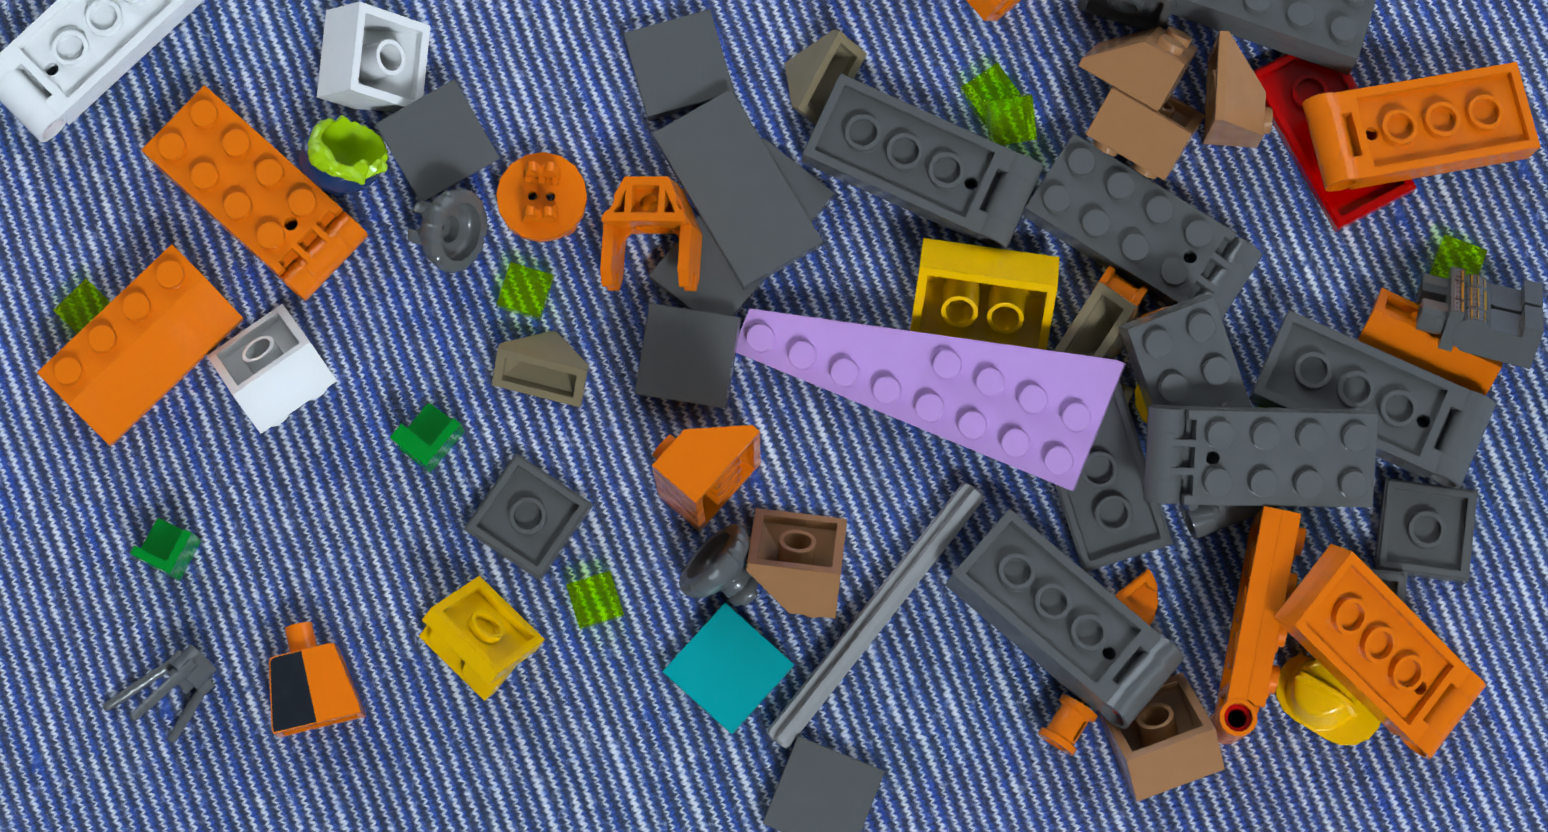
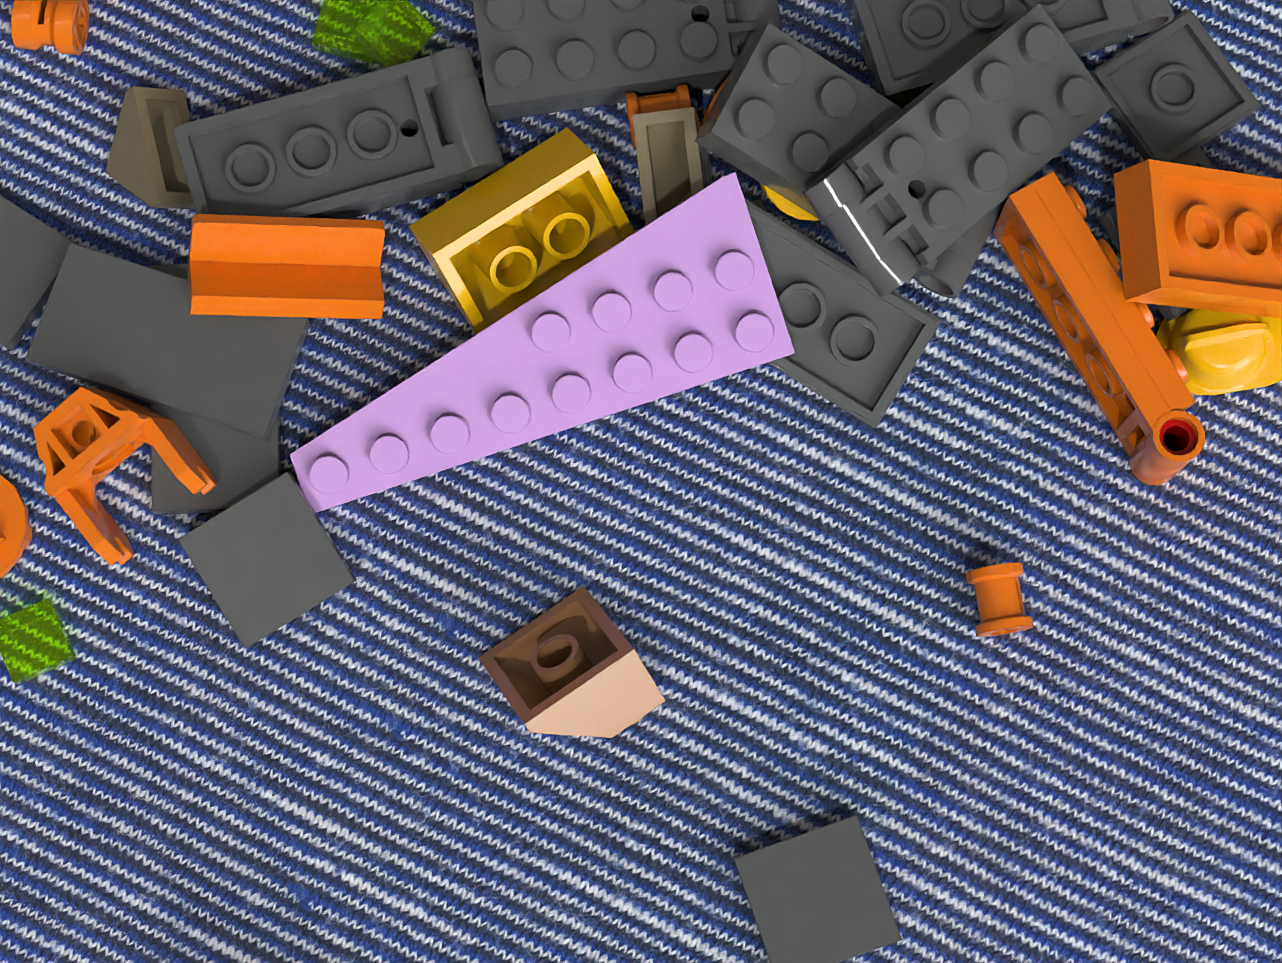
camera: 40 degrees left, 0 degrees up
green panel [390,403,465,473] -> none
dark grey tile [464,453,593,582] -> none
dark tan slope [492,330,589,407] -> none
clear neon green tile [566,571,624,630] -> none
orange slope [652,425,761,532] -> none
teal tile [662,603,794,735] -> none
dark grey hair [679,524,759,606] -> none
light grey axle [767,483,983,748] -> none
dark grey hinge [945,509,1184,729] -> none
medium nougat slope [1097,672,1225,802] -> none
orange tile [1114,568,1158,626] -> none
none -> orange panel [187,214,385,319]

